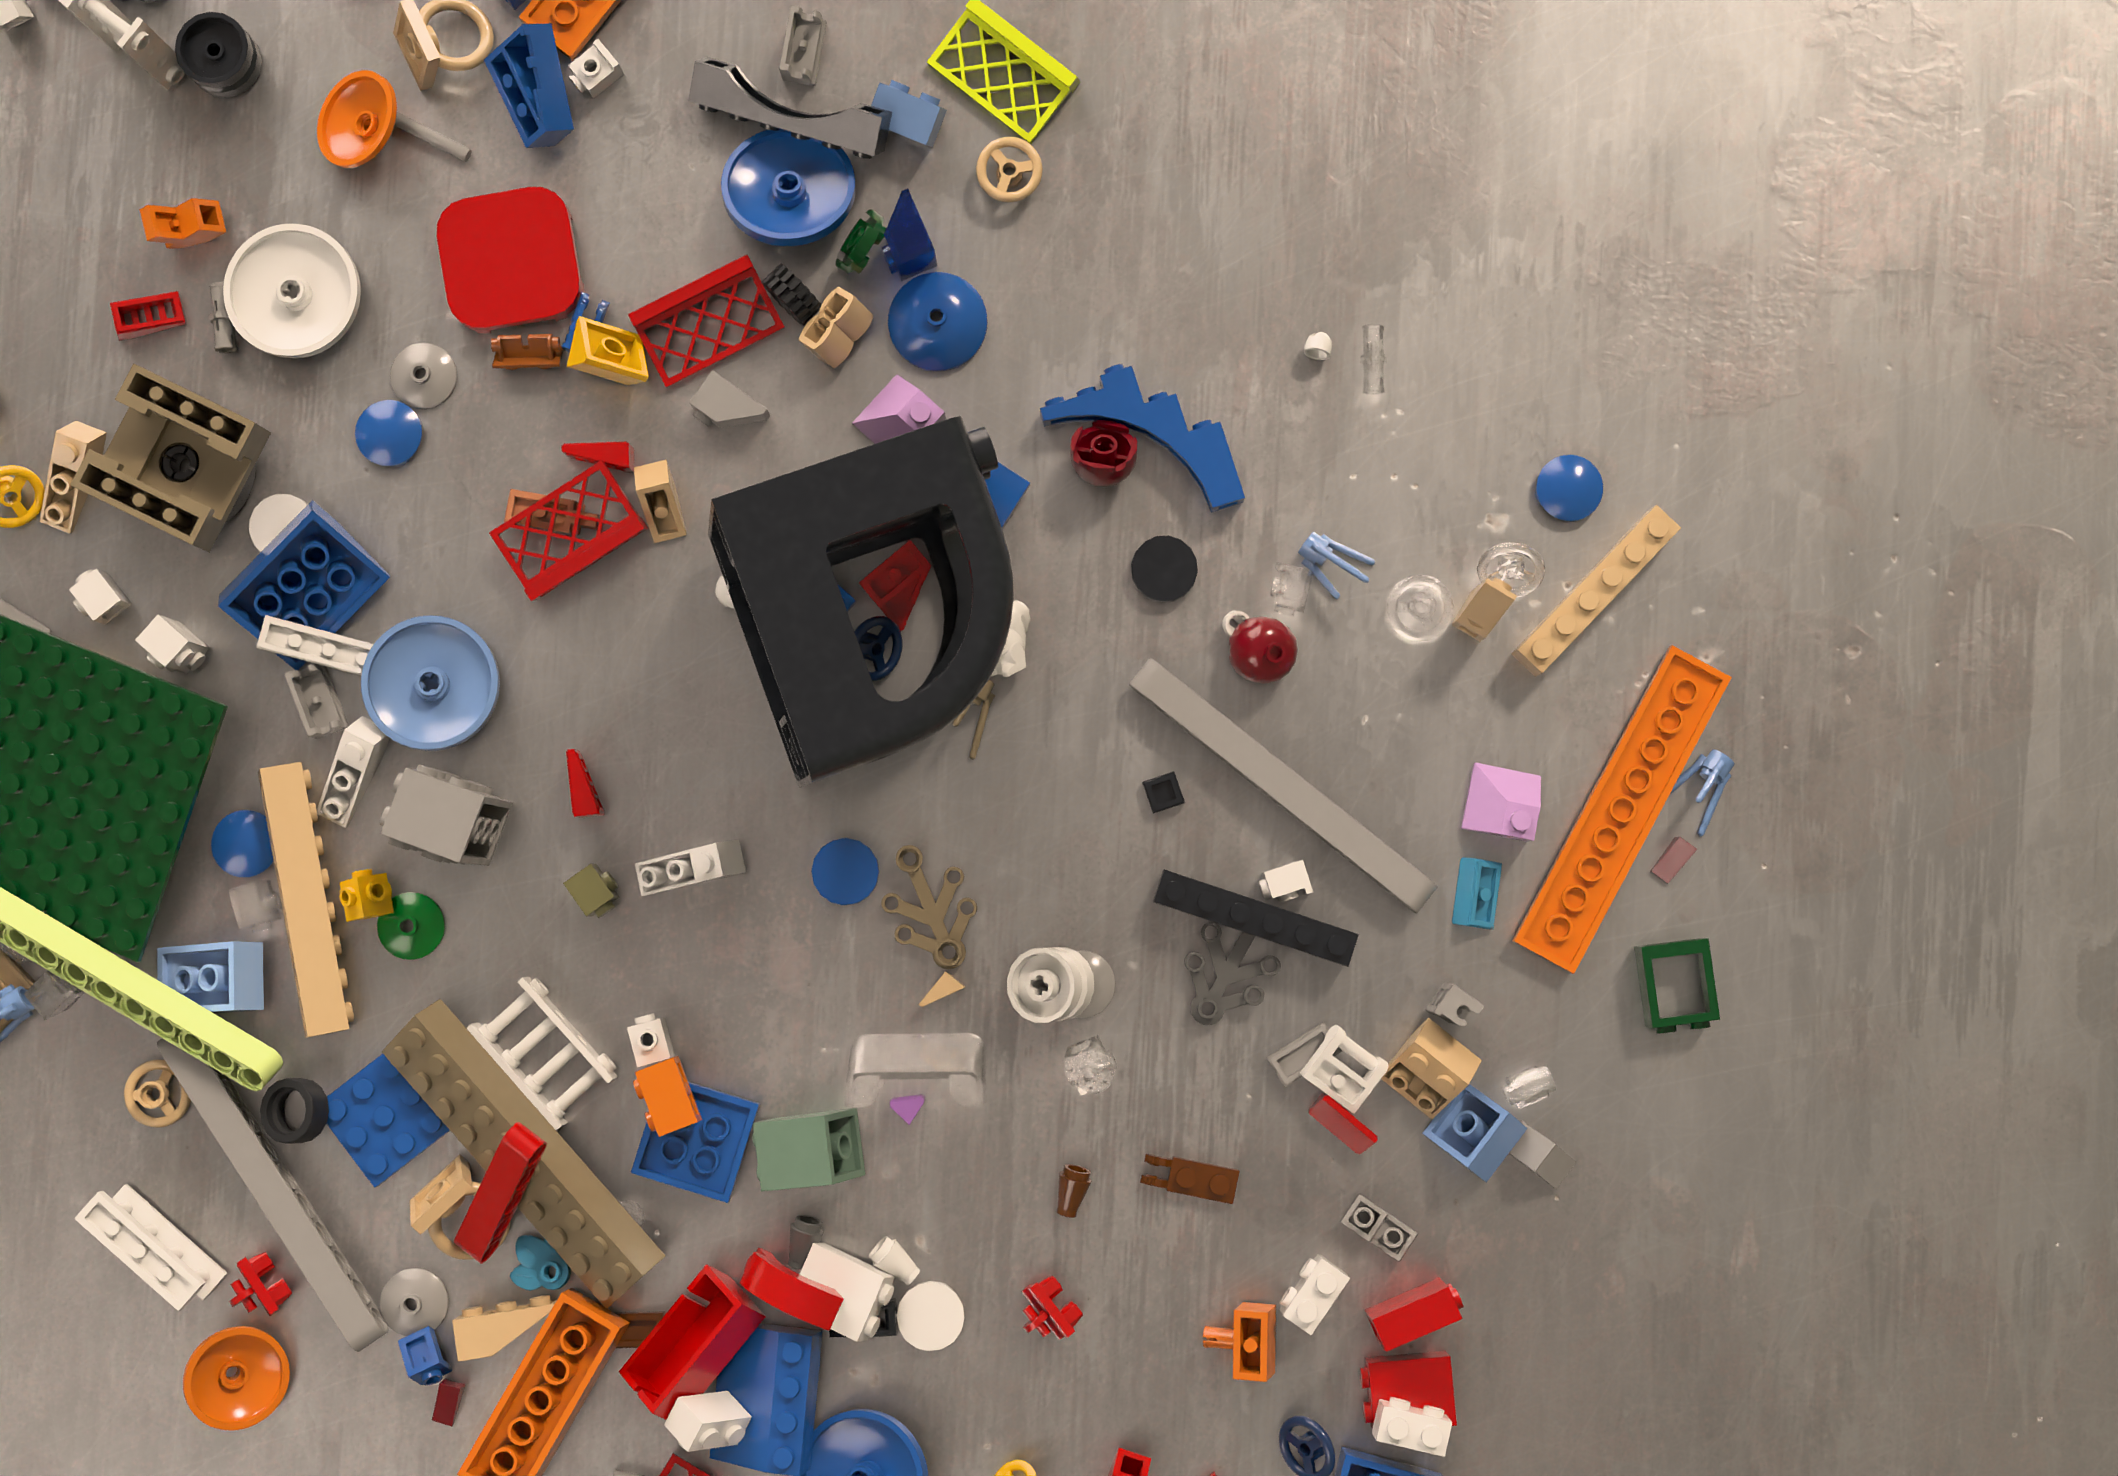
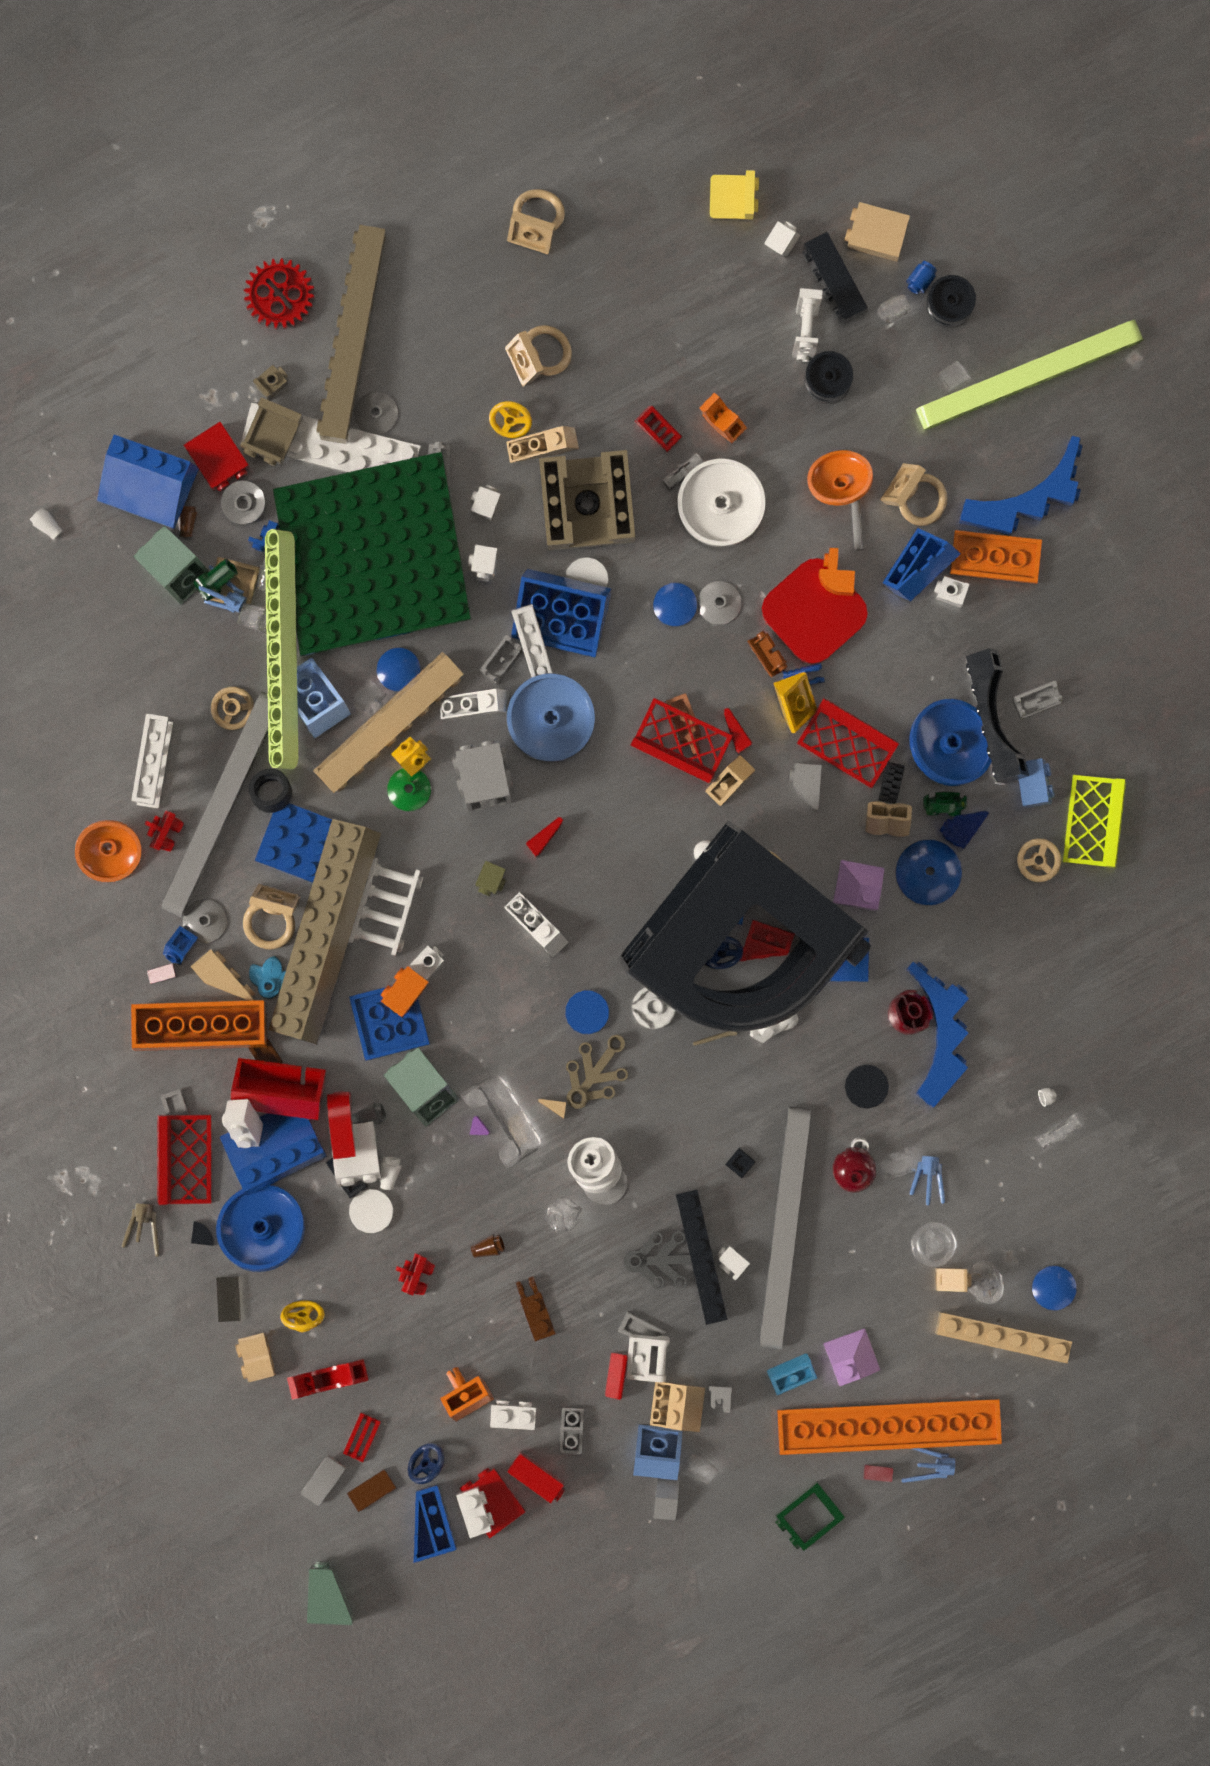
camera: 60 degrees right, 0 degrees up
red beam [454,1122,547,1264] -> none
none -> white tile [632,987,675,1029]
none -> orange brick [819,548,855,596]

